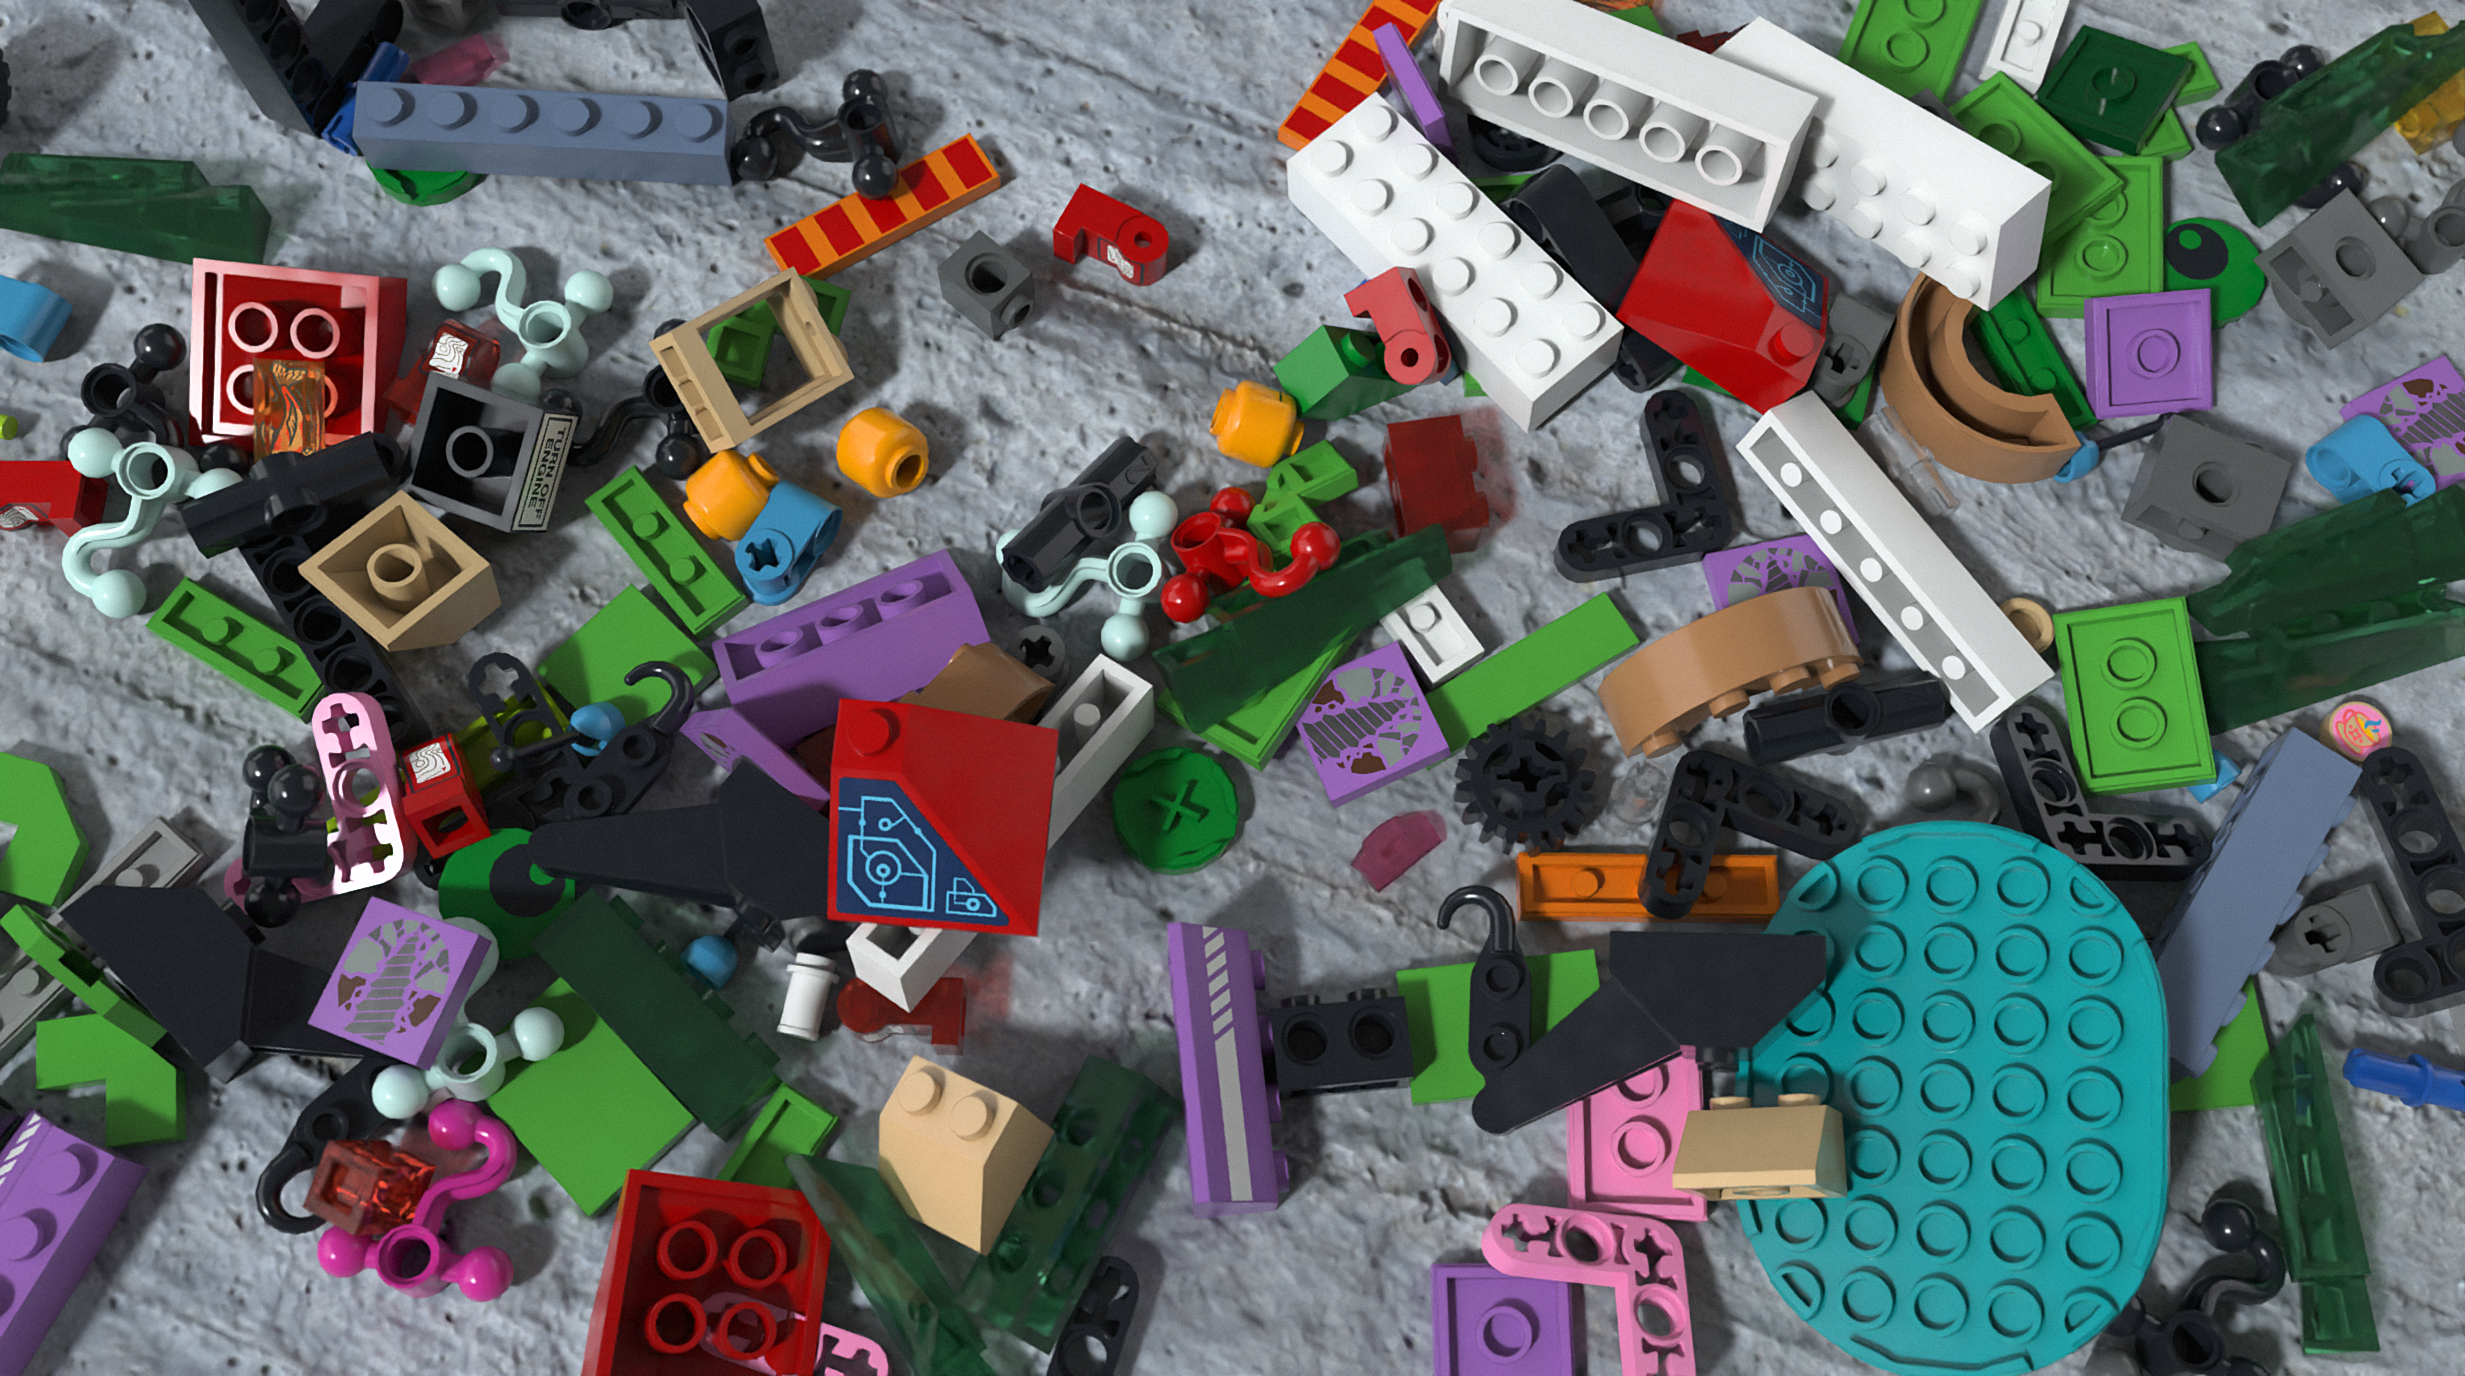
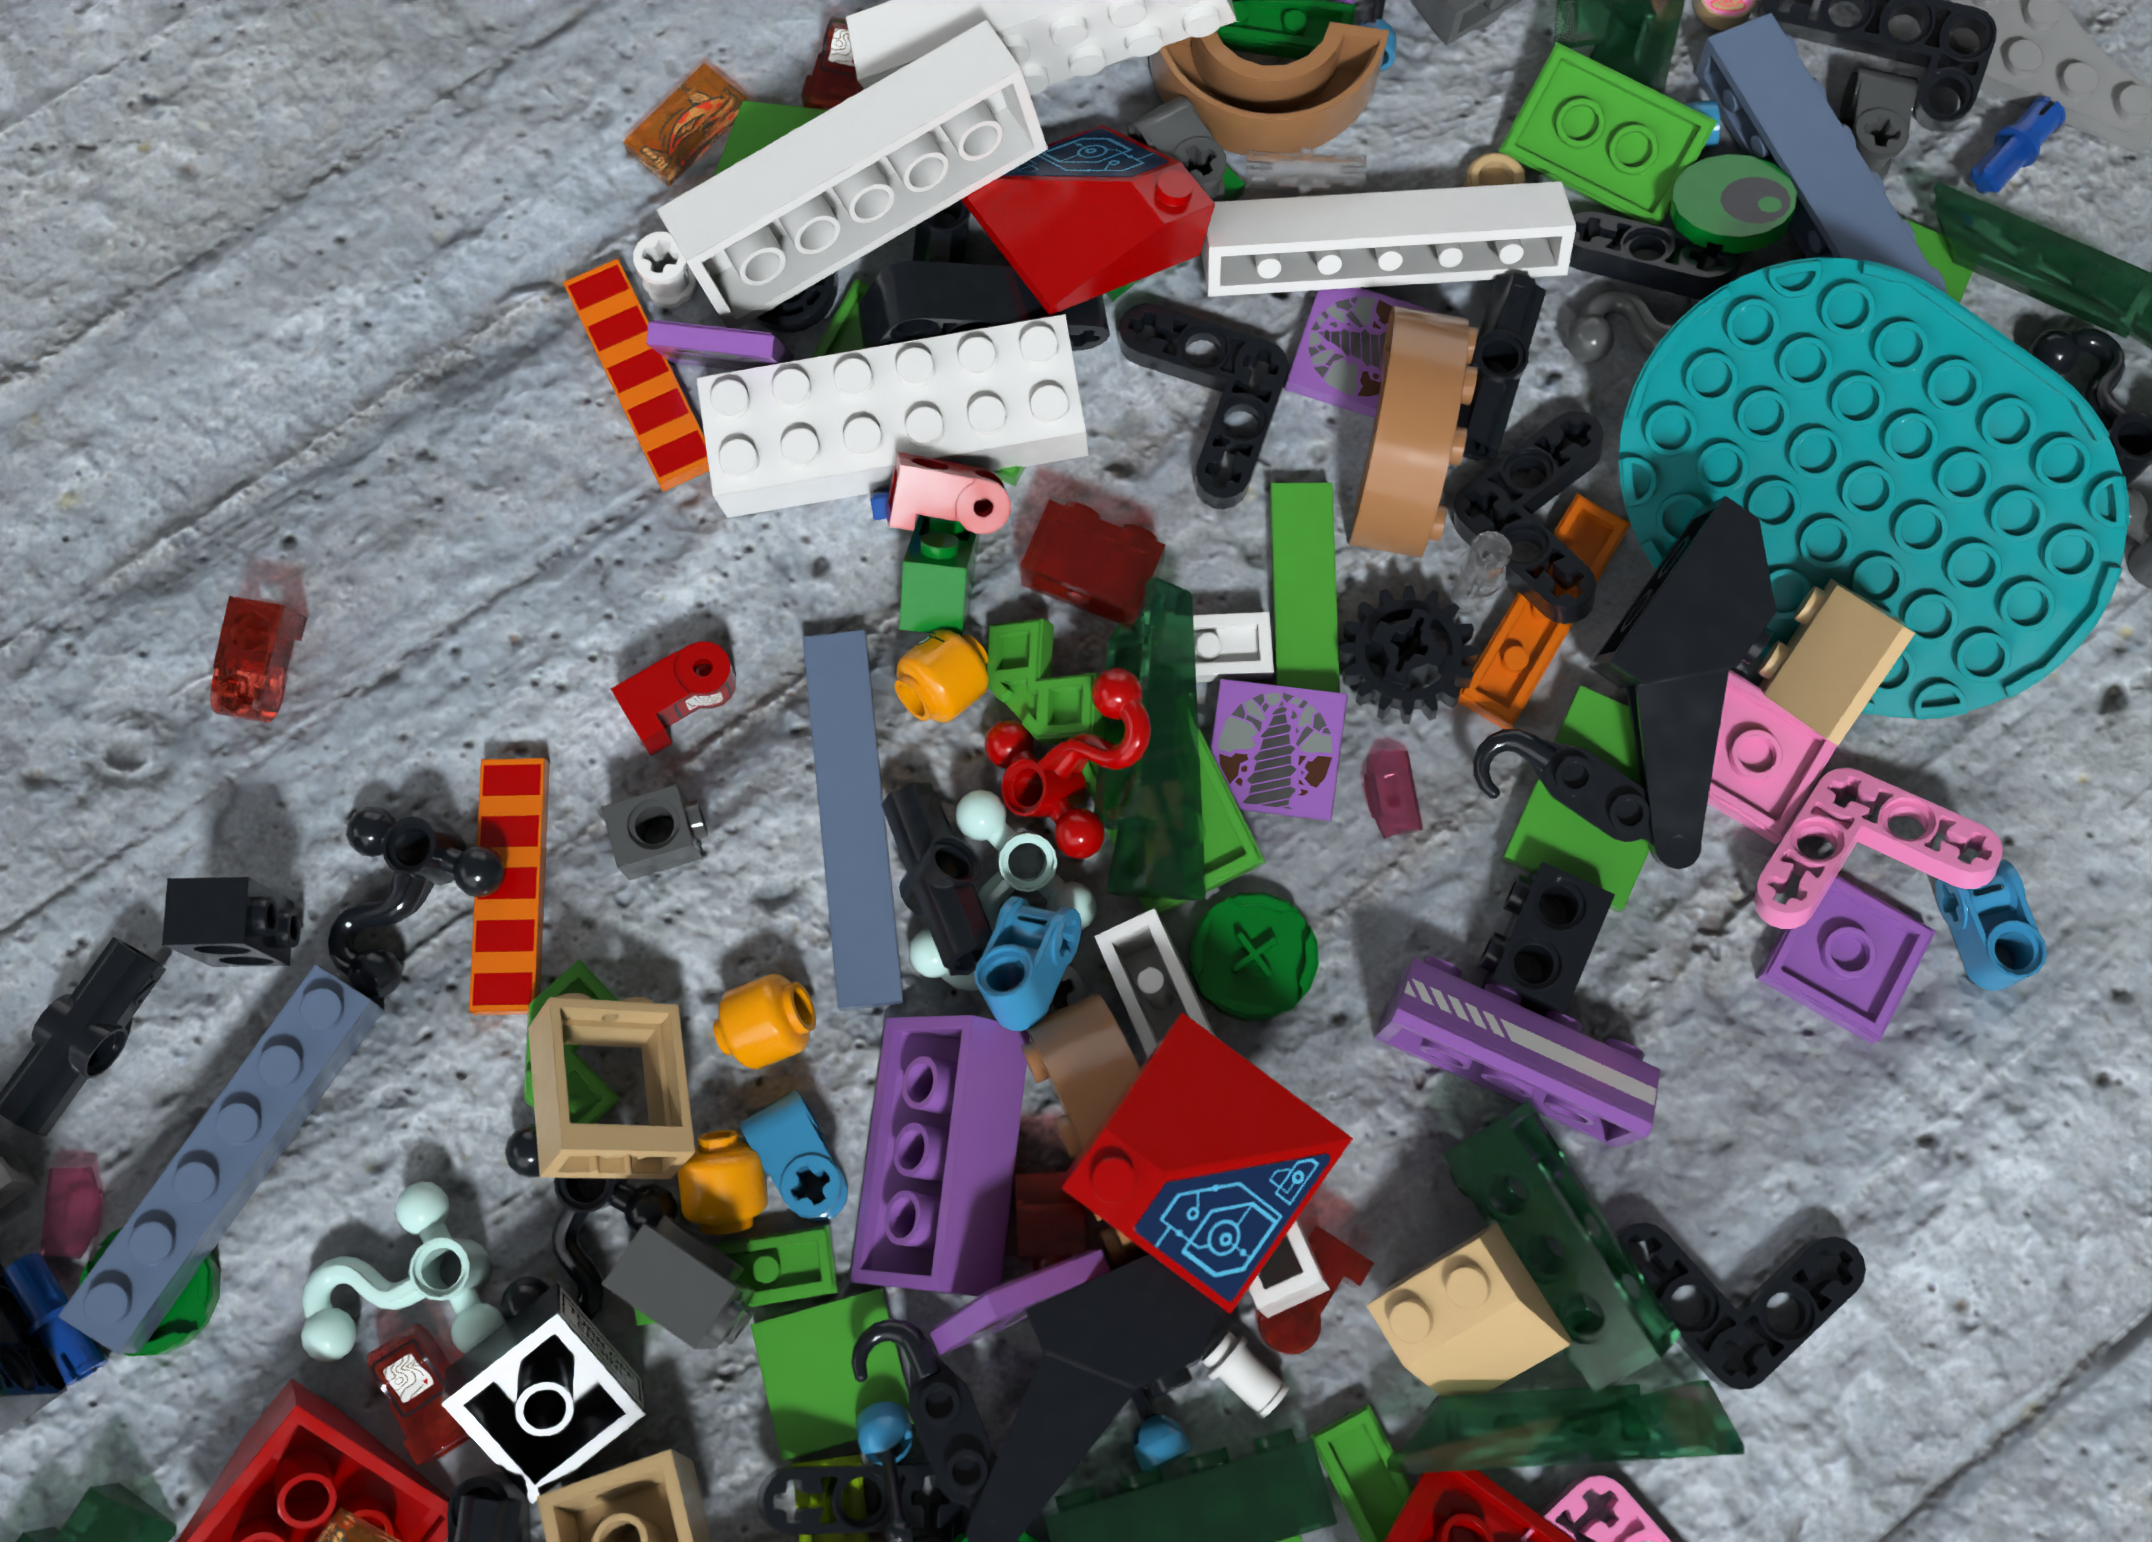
camera: 55 degrees left, 5 degrees up
none -> dark grey brick [602,1215,756,1349]
none -> sand blue tile [803,630,904,1011]
none -> dark azure piece [974,896,1081,1031]
none -> green tile [1670,154,1797,253]

